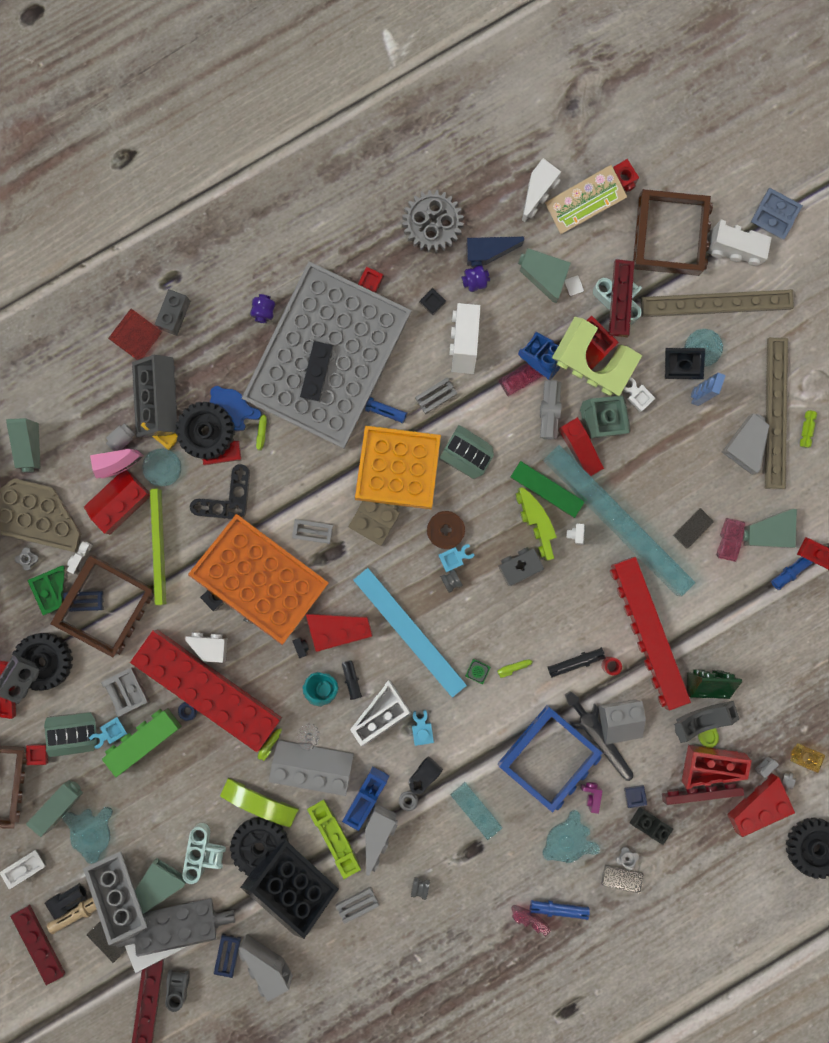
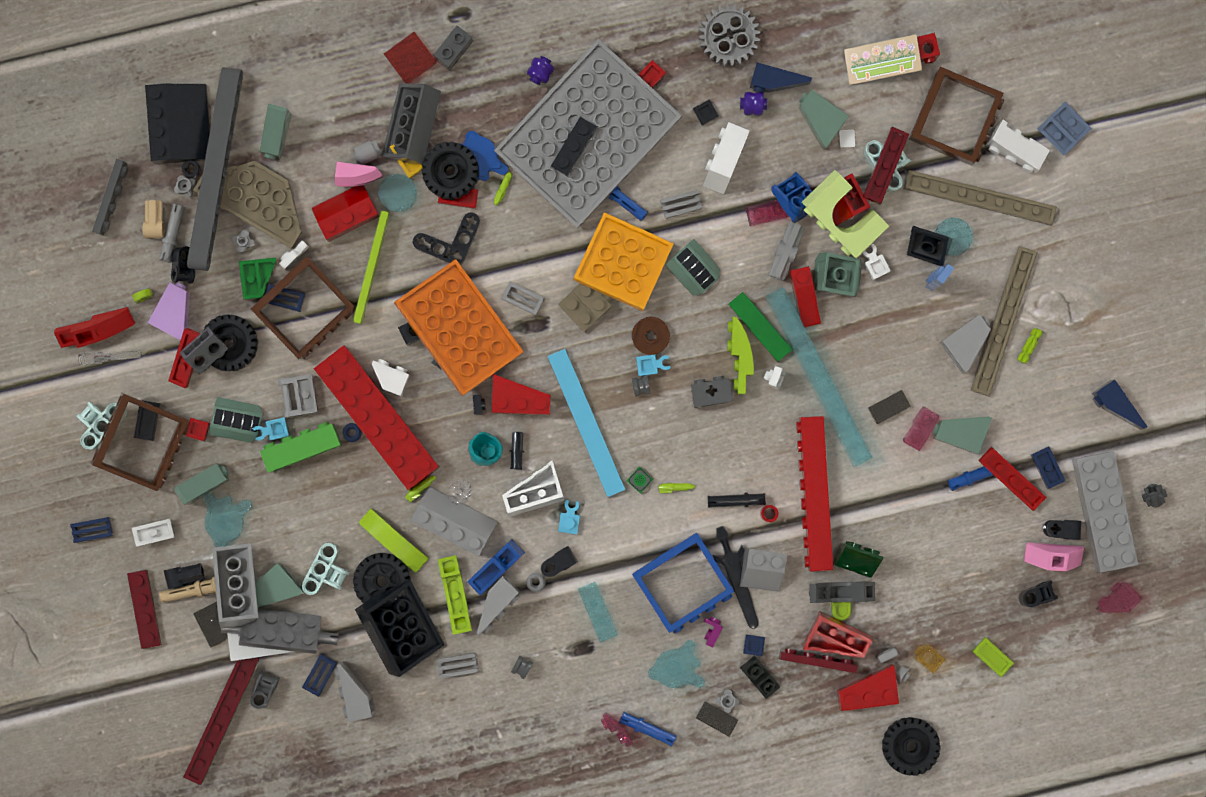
camera: 20 degrees right, 0 degrees up
white slope [522,158,561,222] -> none

